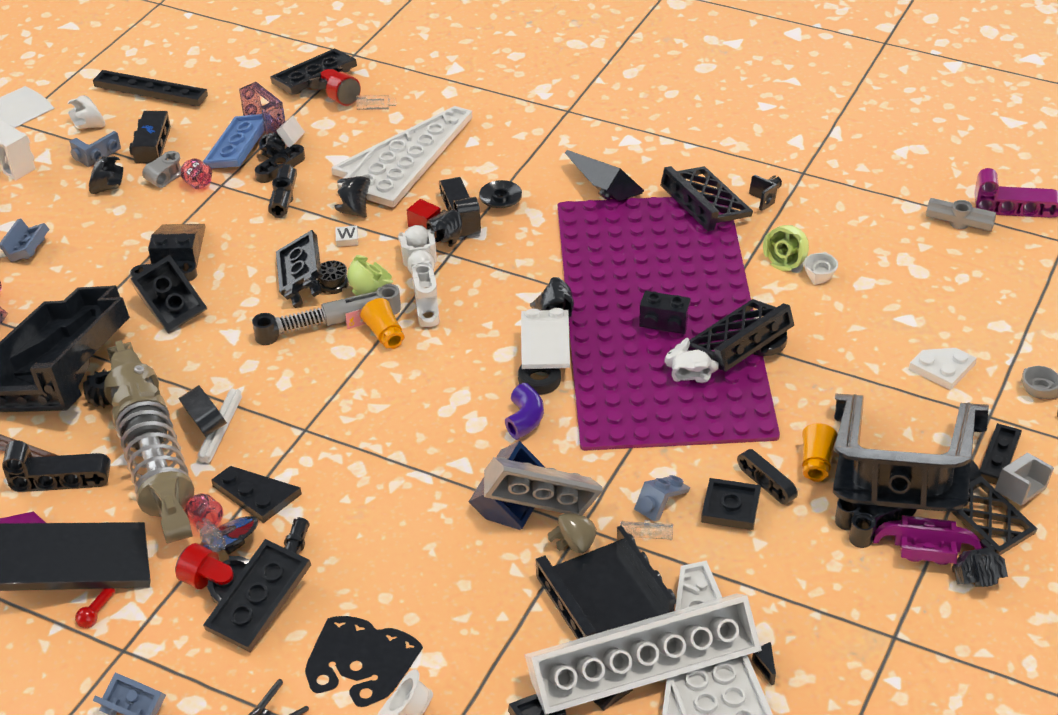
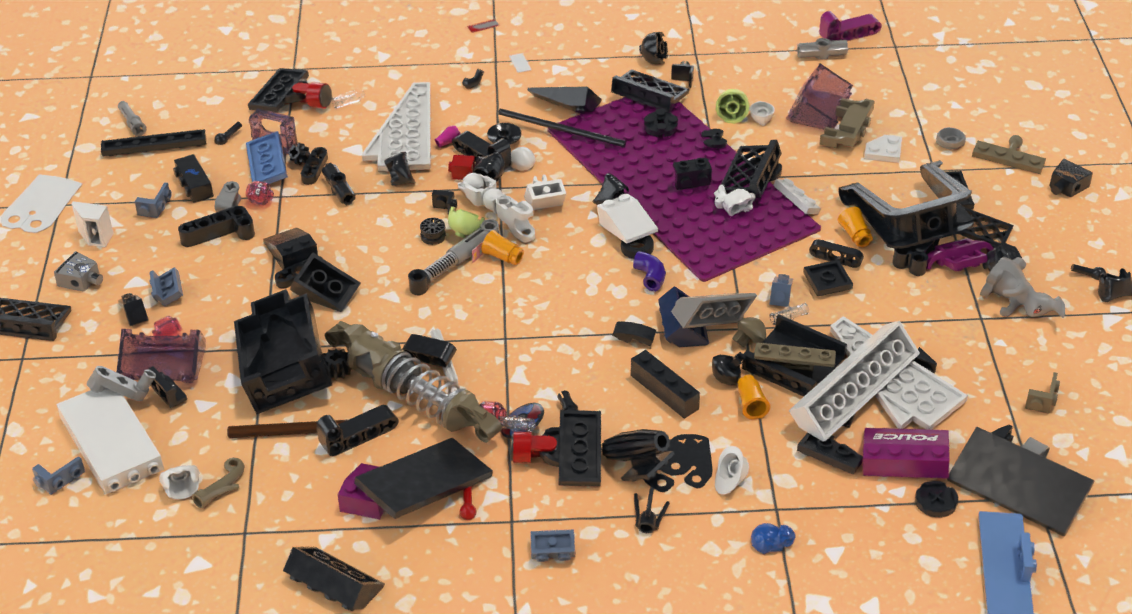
camera: 30 degrees left, 0 degrees up
white hair [67,95,105,129] -> none
black hair [89,156,124,194] -> none
black wing [211,466,302,523] -> none
white tile [276,116,305,147] -> none
black tile [276,230,322,308] -> none
white tile [335,226,358,247] -> none
light grey panel [994,452,1054,506] -> none
none -> light grey pin [118,101,147,136]
none -> black beam [178,206,255,247]
none -> black bar [214,121,242,145]
none -> black bracket [432,190,458,214]
none -> dark pink cone [435,125,461,148]
none -> black arm [462,68,485,89]
none -> sticker [467,19,499,33]
none -> black piece [498,108,626,148]
none -> white sticker [509,53,532,73]
none -> white hair [511,147,536,171]
none -> white brick [524,174,567,211]
none -> black plate [601,429,674,482]
none -> black slope [612,321,656,346]
none -> black brick [630,350,700,419]
none -> black cylinder [639,31,668,64]
none -> black plate [644,108,678,137]
none -> black piece [701,128,727,149]
none -> black piece [712,352,745,385]
none -> light orange plant [738,375,770,420]
none -> dark tan bracket [754,343,836,371]
none -> white plate [773,178,821,214]
none -> windscreen [786,63,853,130]
none -> dark tan bracket [820,98,875,148]
none -> light grey animal [980,257,1065,318]

